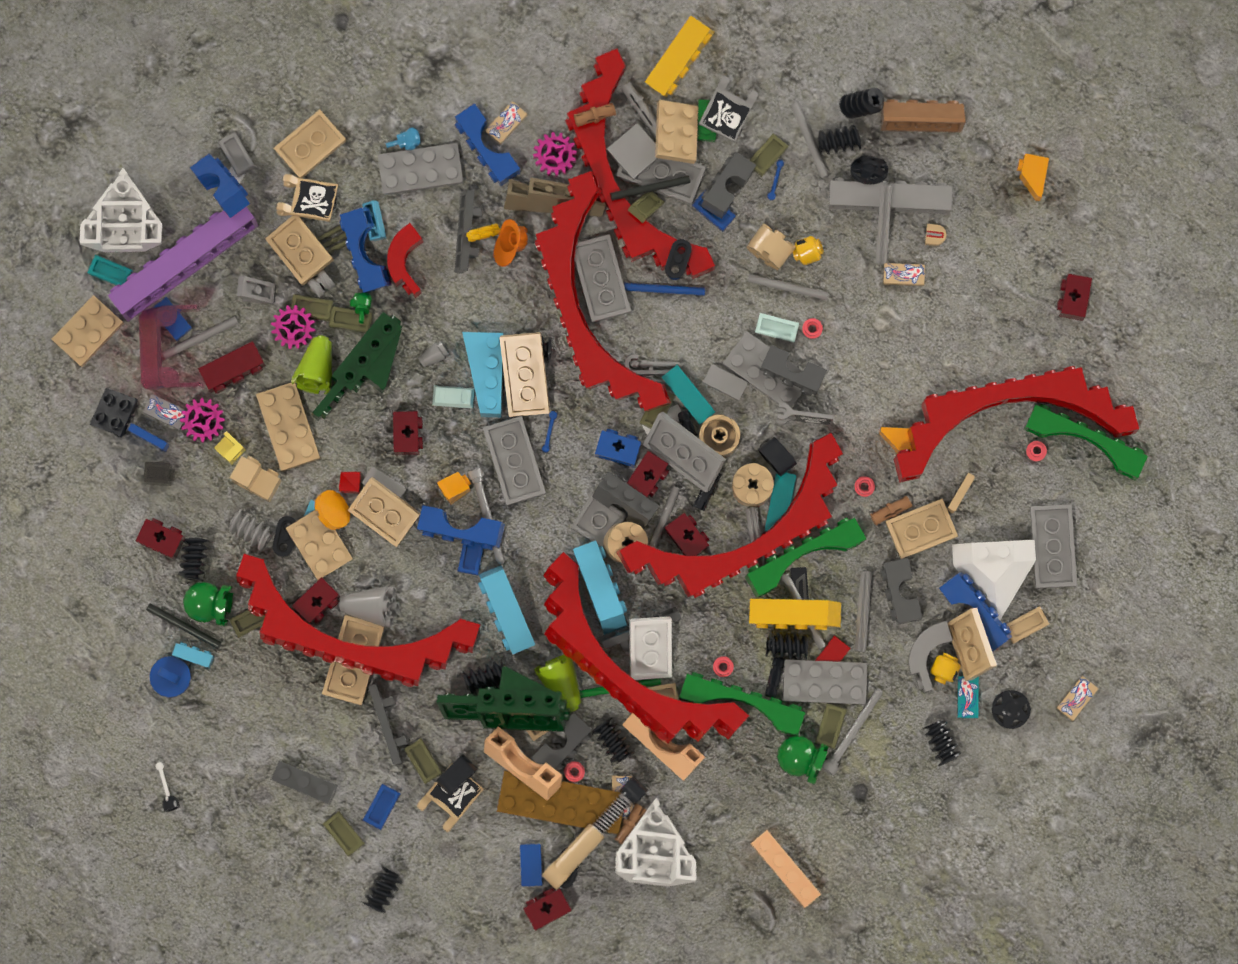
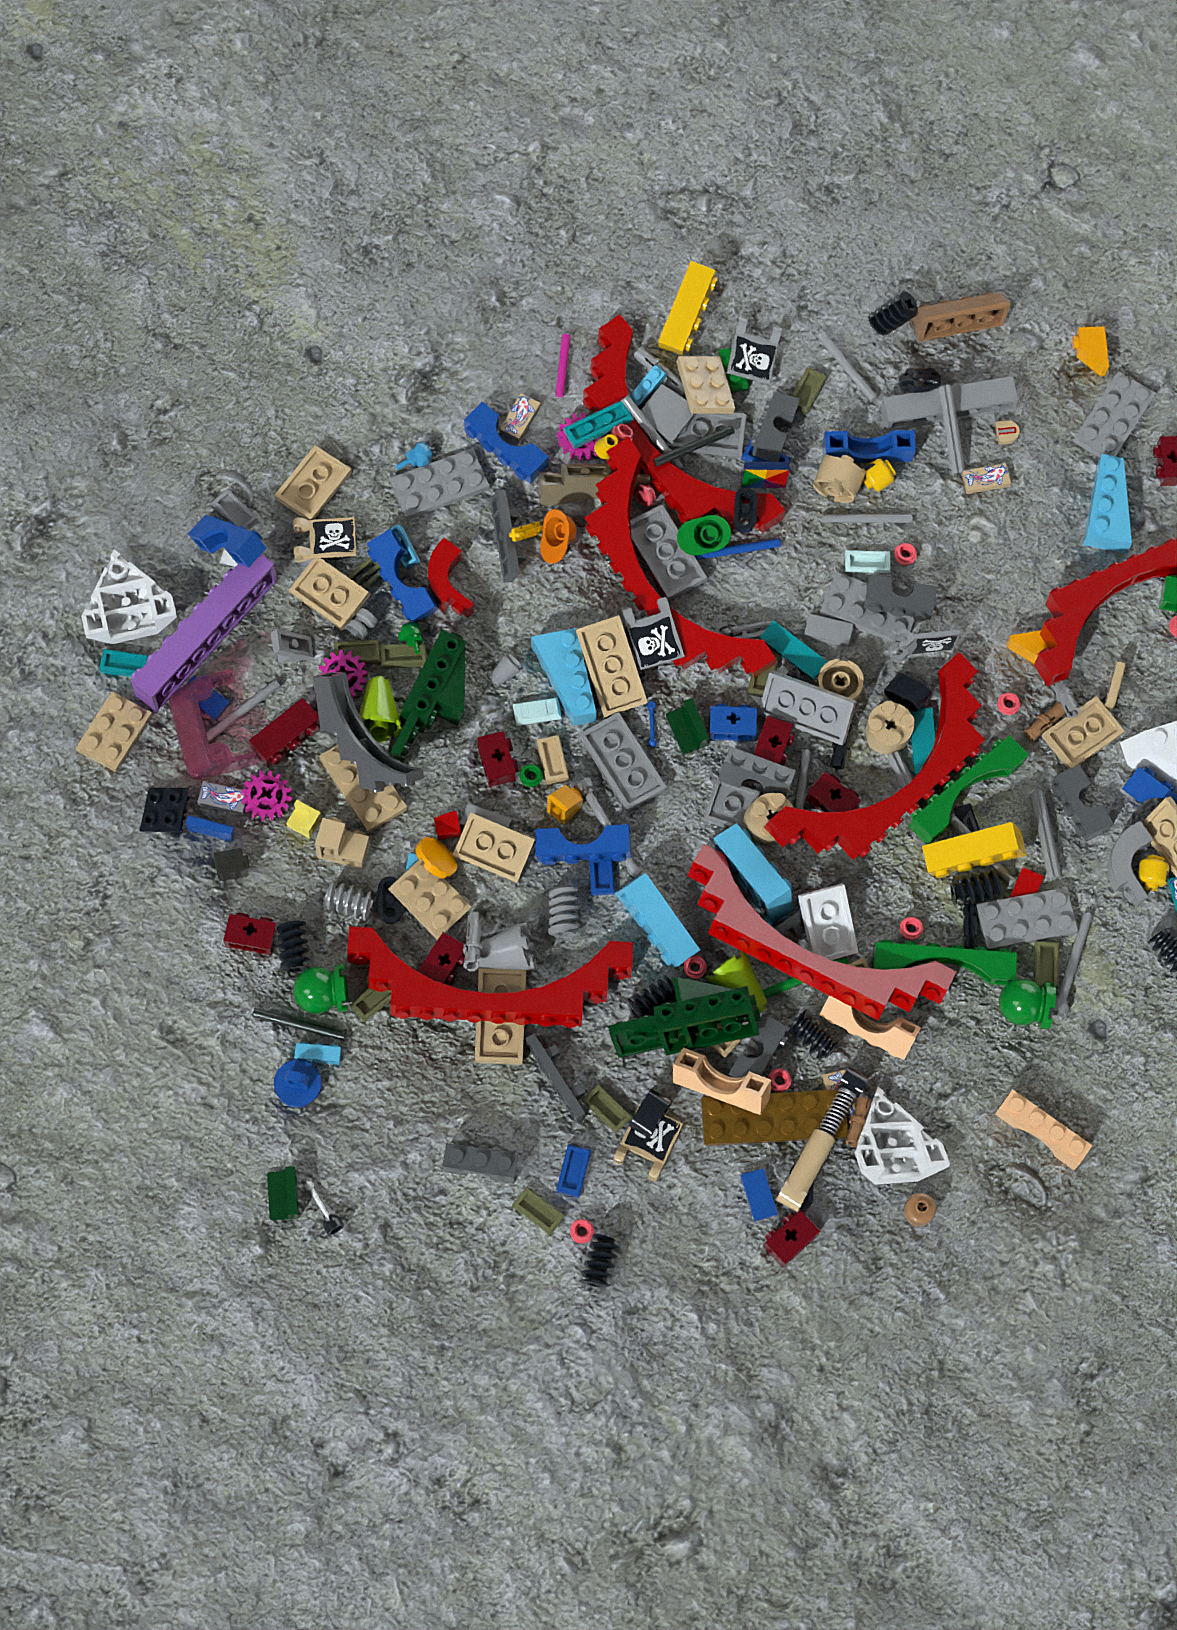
camera: 20 degrees left, 10 degrees down
medium nougat pin [574,103,616,127] -> none
olive tile [628,192,665,223] -> none
blue hinge [768,160,784,201] -> none
black piece [818,125,861,156] -> none
none -> dark green panel [267,1166,299,1221]
none -> dark grey arch [313,672,424,793]
none -> light grey pin [463,912,483,971]
none -> green plate [520,764,543,787]
none -> tan tile [536,735,569,785]
none -> light grey piece [548,887,578,938]
none -> dark pink bar [555,334,570,398]
none -> teal tile [563,401,633,449]
none -> coral plate [570,1219,594,1244]
none -> yellow cone [594,434,618,459]
none -> coral plate [611,424,633,443]
none -> light grey bar [621,395,683,469]
none -> flag [622,597,685,670]
none -> medium azure piece [629,365,667,408]
none -> coral plate [635,485,656,507]
none -> dark green panel [666,698,709,755]
none -> green piece [677,515,731,556]
none -> coral plate [683,955,707,979]
none -> tile [741,462,790,488]
none -> blue arch [822,430,916,463]
none -> medium nougat head [903,1193,937,1227]
none -> light grey pin [1051,680,1081,718]
none -> light grey plate [1073,371,1156,458]
none -> medium azure wedge [1083,454,1132,554]

